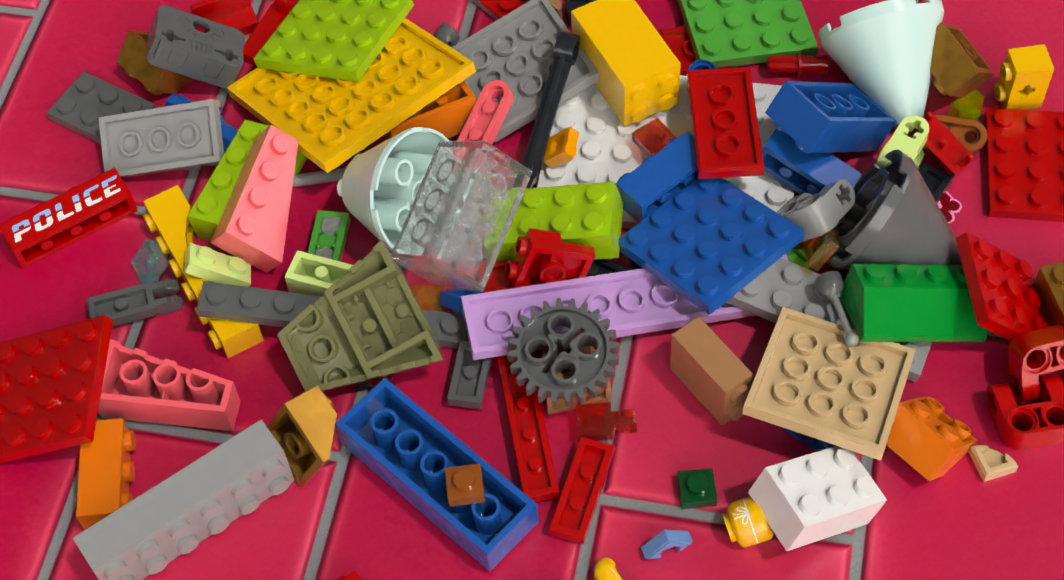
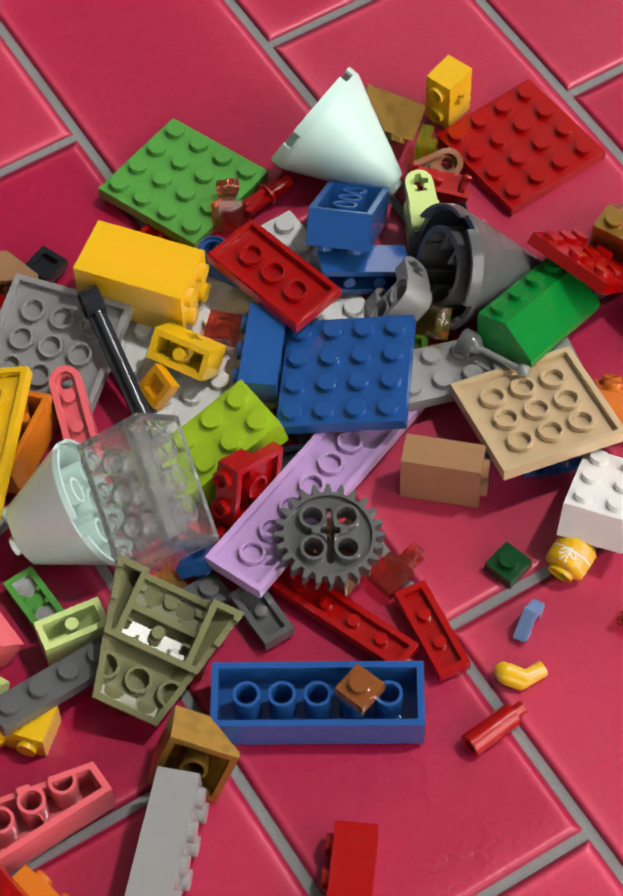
camera: 45 degrees left, 0 degrees up
none -> yellow brick [146,322,227,382]
none -> clear red plate [211,178,245,233]

